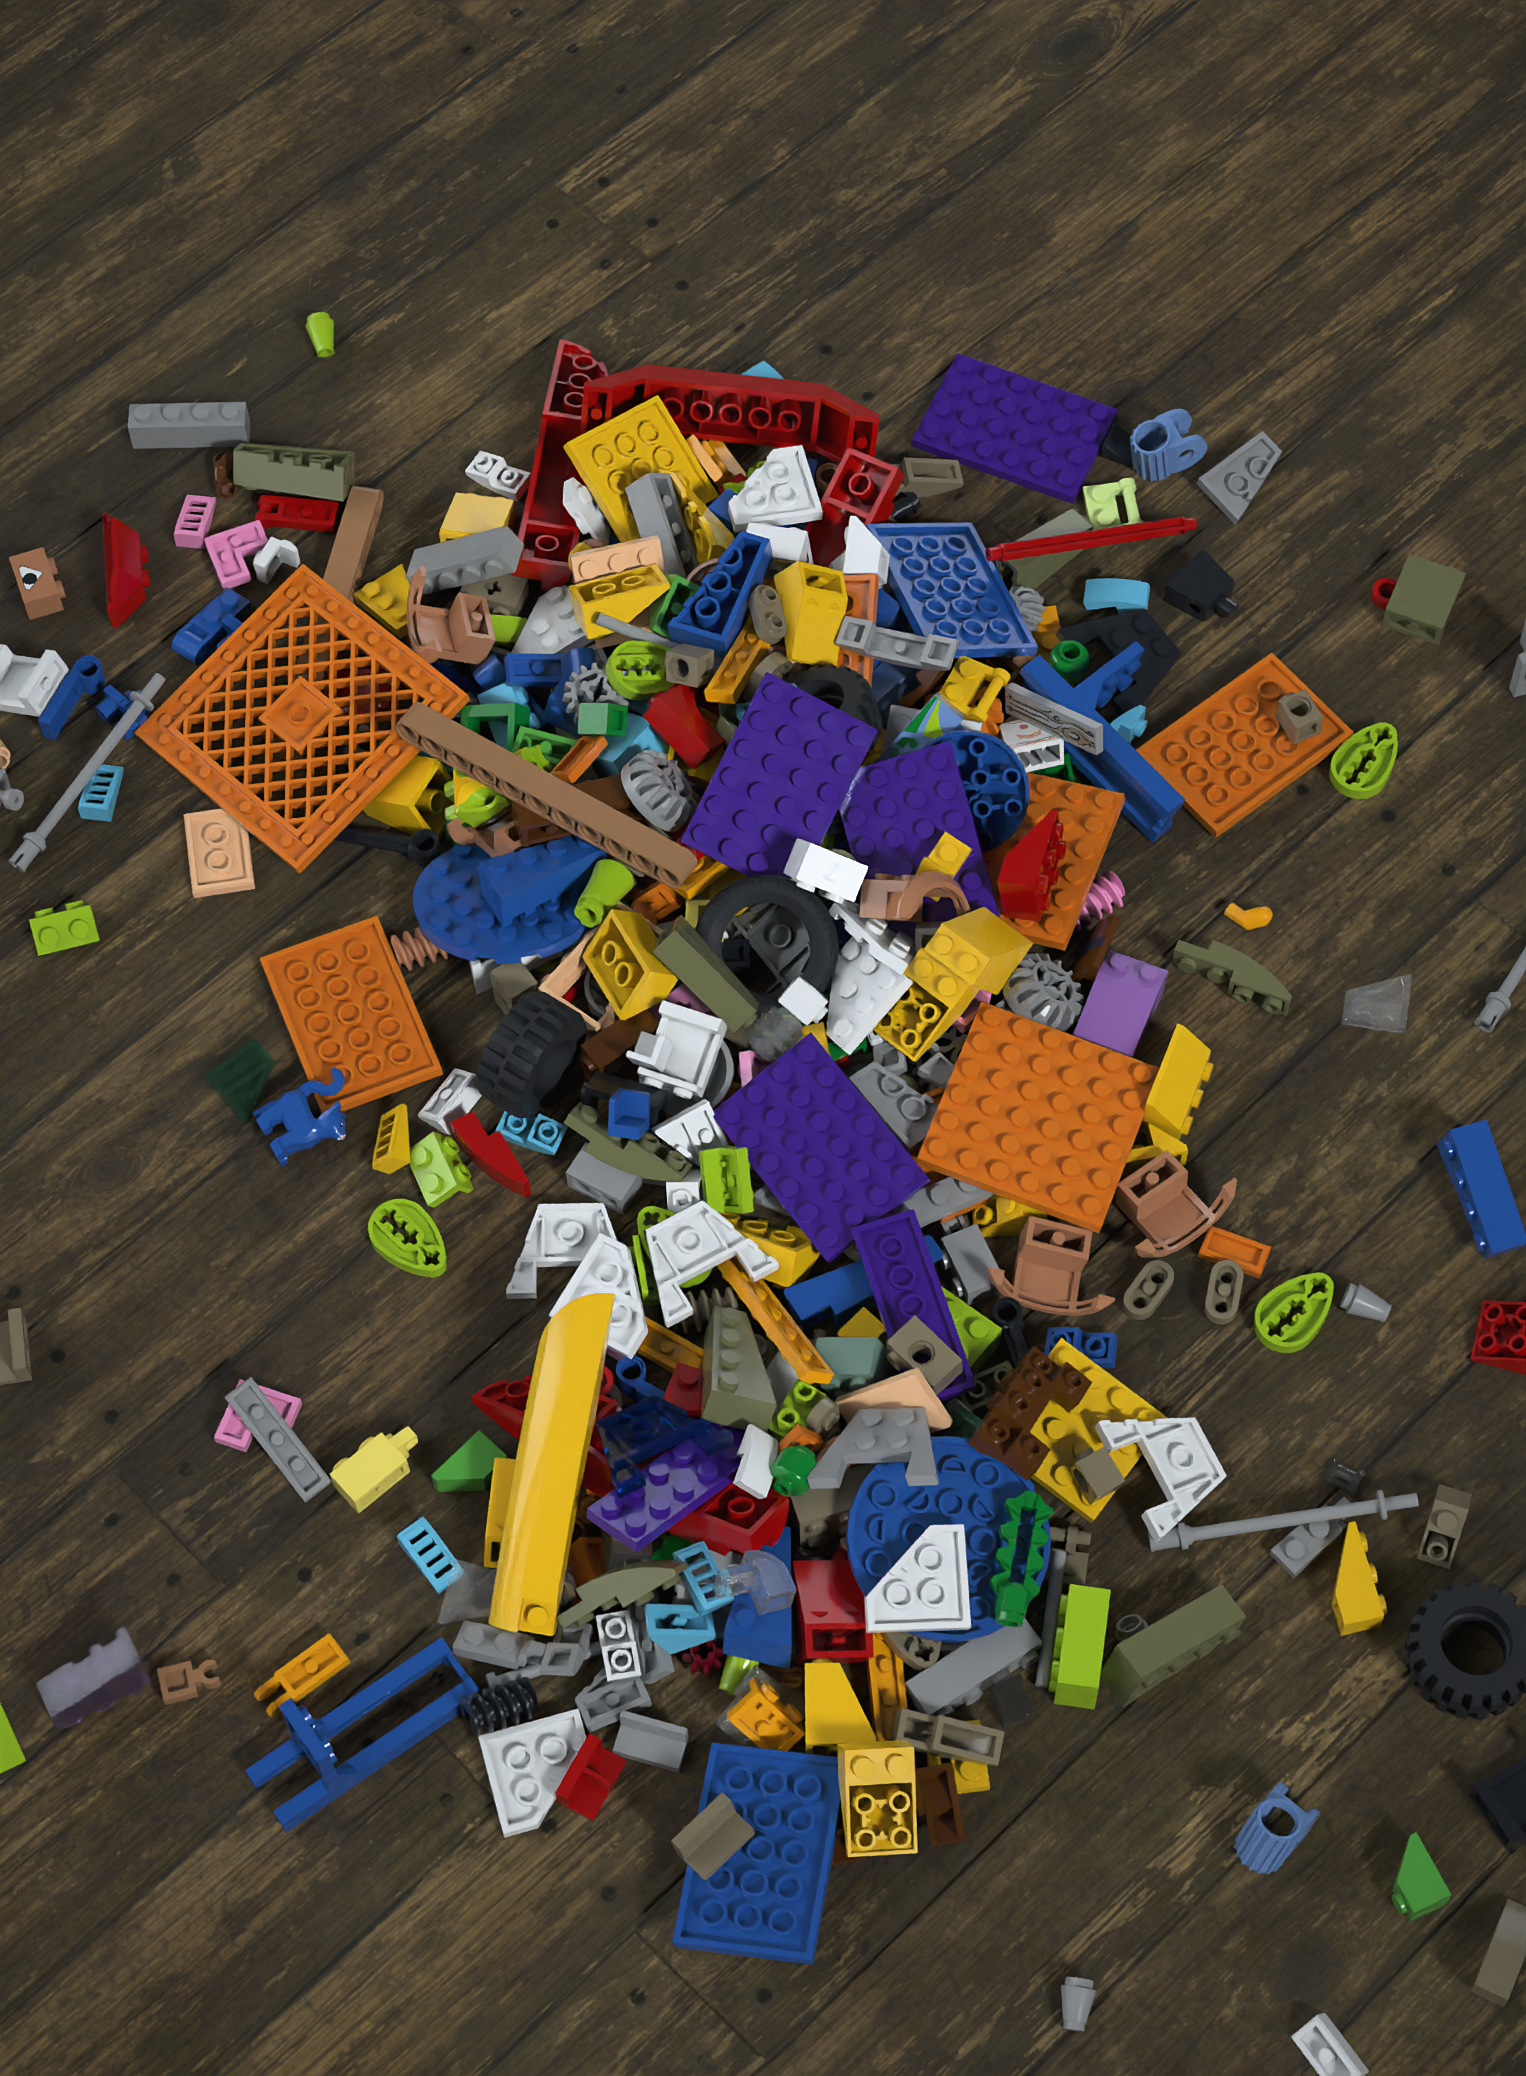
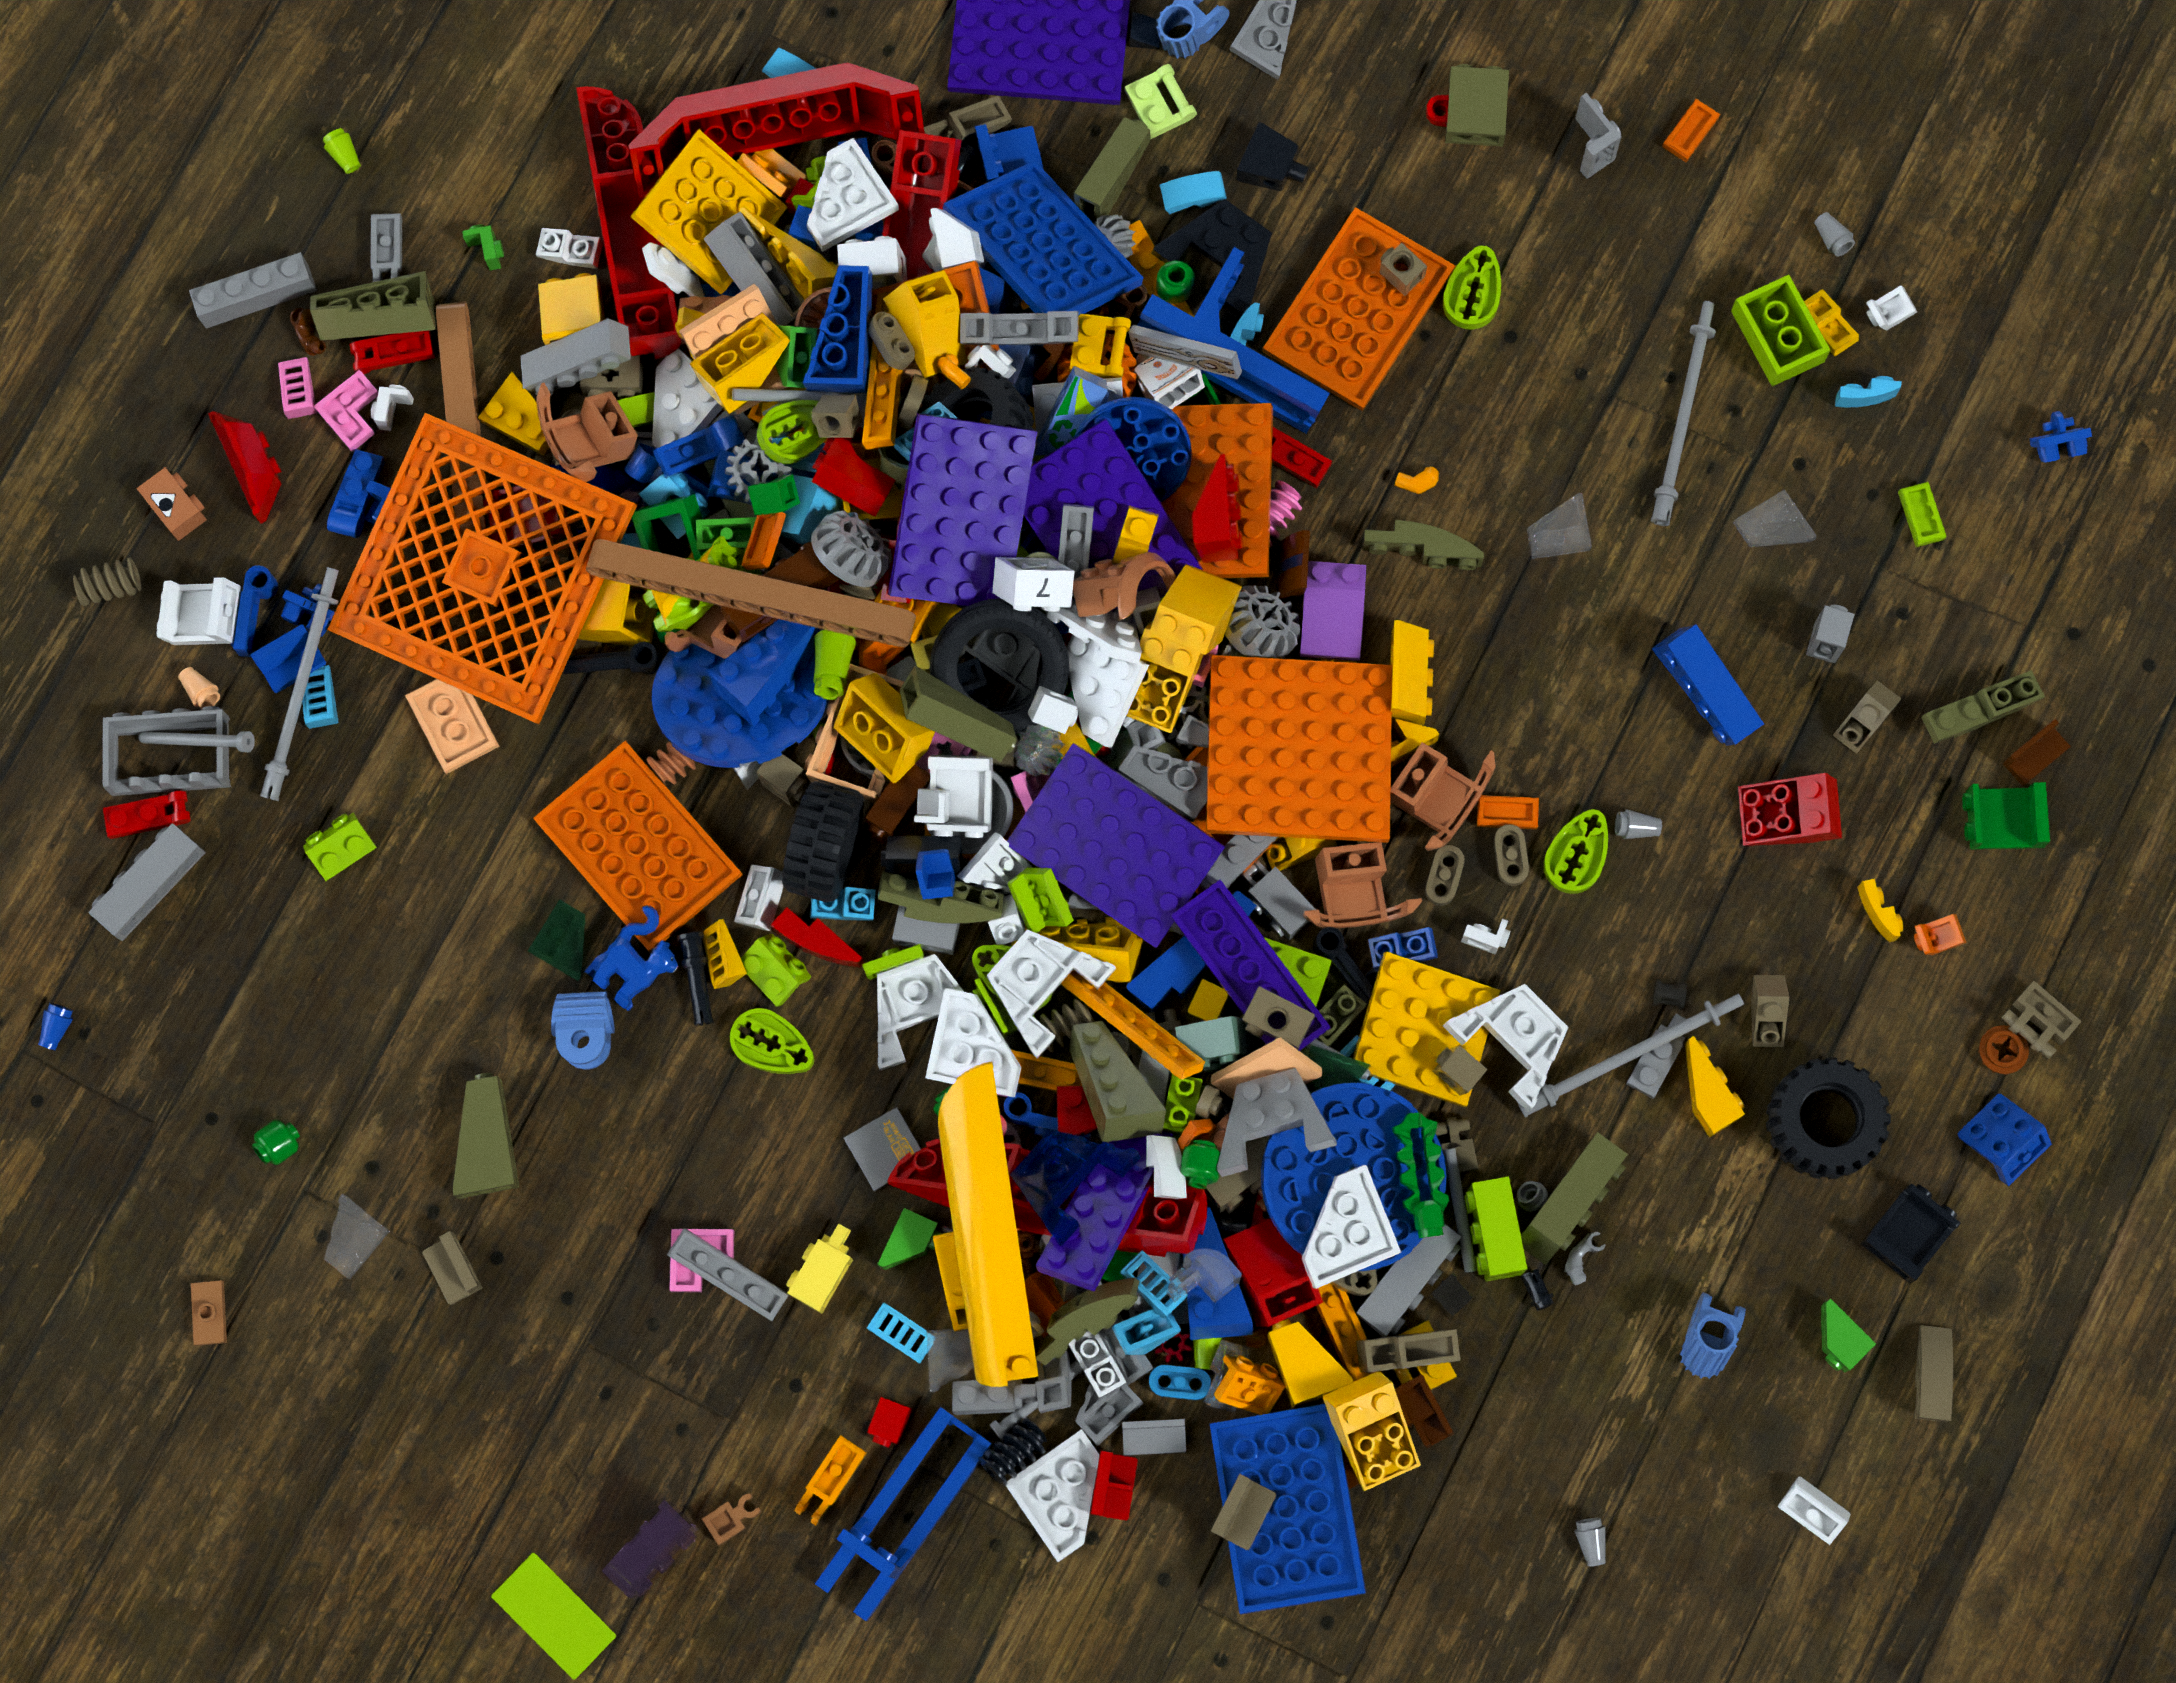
camera: 15 degrees left, 15 degrees up
reddish brown bracket [968,1346,1092,1481] -> none
red piece [985,516,1197,562] -> none
none -> blue panel [250,624,326,693]
none -> light grey hinge [371,213,402,282]
none -> olive slope [453,1073,519,1199]
none -> bright green bracket [462,225,504,270]
none -> medium blue piece [551,991,615,1070]
none -> black pin [677,932,714,1026]
none -> light grey tile [844,1107,921,1192]
none -> lime plate [862,944,924,980]
none -> red brick [867,1397,912,1448]
none -> light orange arm [937,354,971,389]
none -> white bracket [965,345,1016,379]
none -> blue bracket [975,124,1044,183]
none -> light grey plate [1058,503,1094,597]
none -> dark azure plate [1149,1365,1211,1400]
none -> red plate [1272,427,1332,489]
none -> white bracket [1461,919,1511,954]
none -> black pin [1520,1269,1554,1311]
none -> light grey piece [1564,1232,1606,1285]

